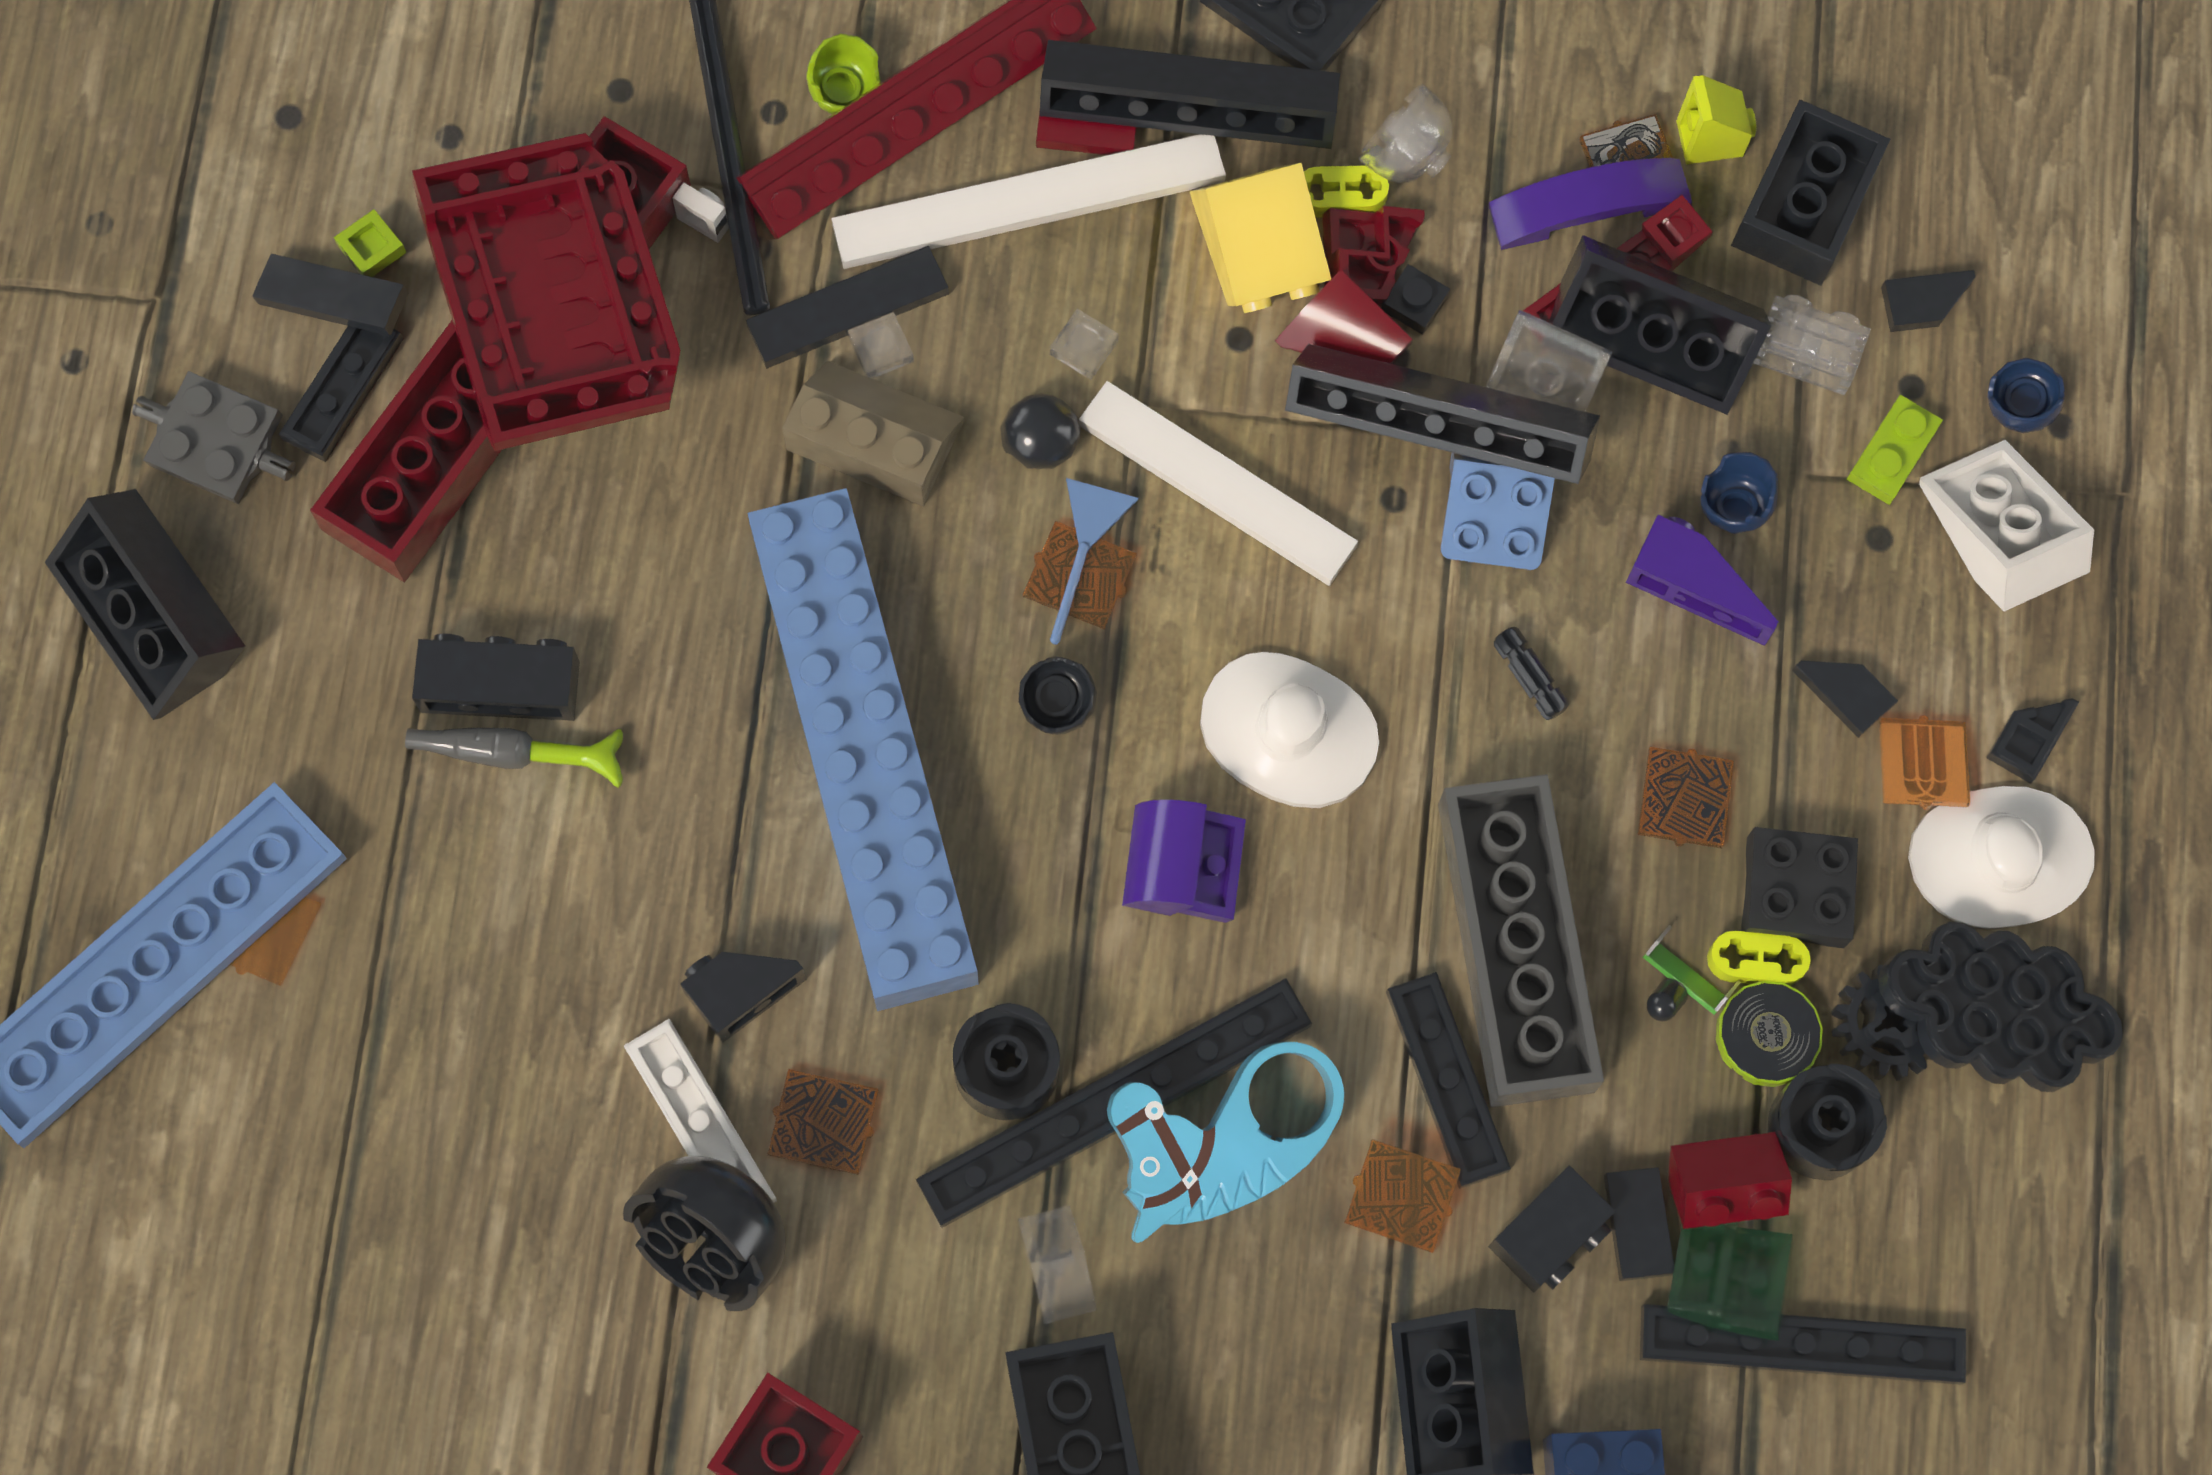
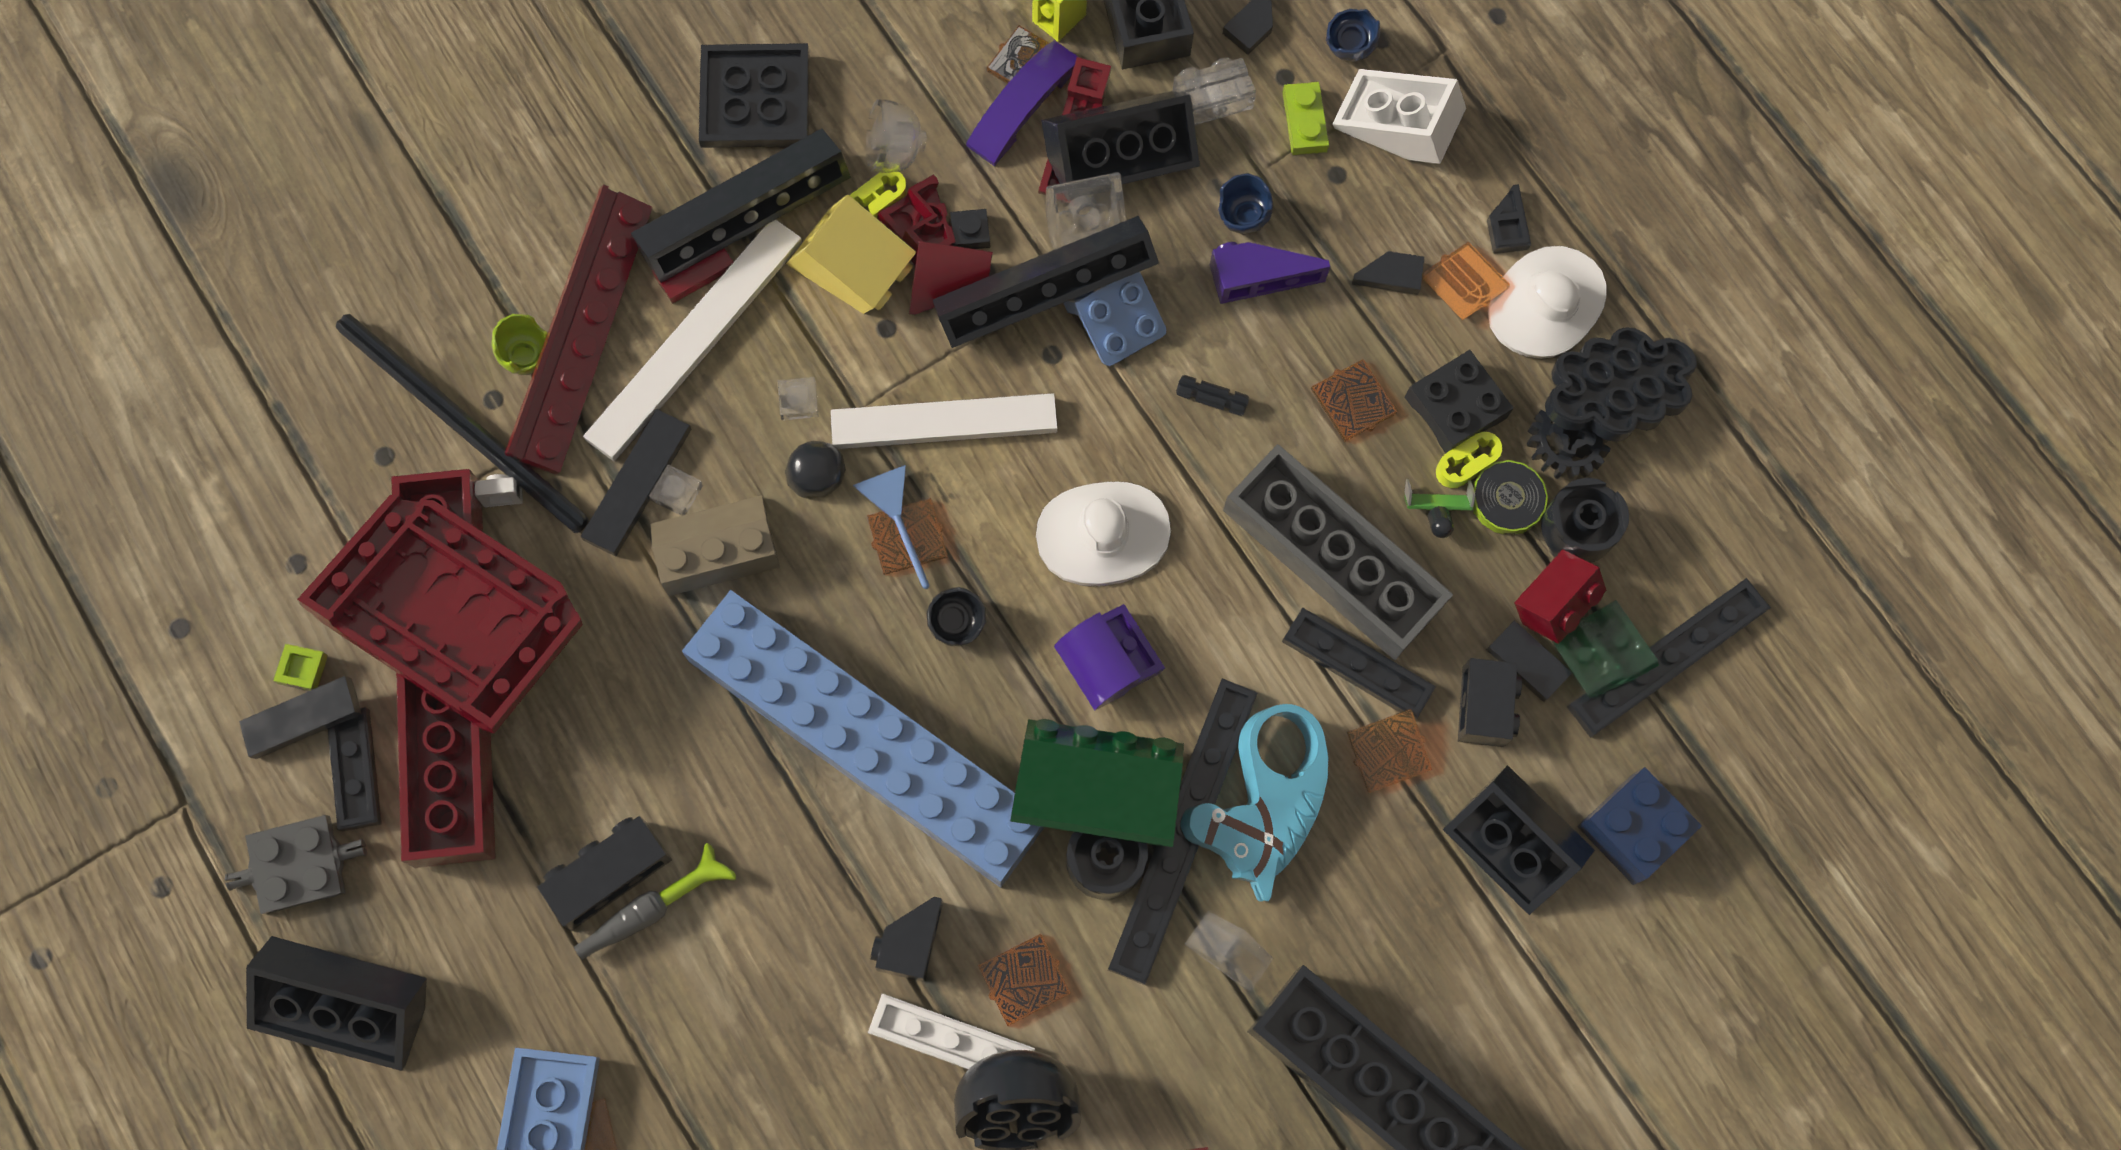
camera: 40 degrees left, 0 degrees up
none -> dark green slope [1010,719,1184,847]

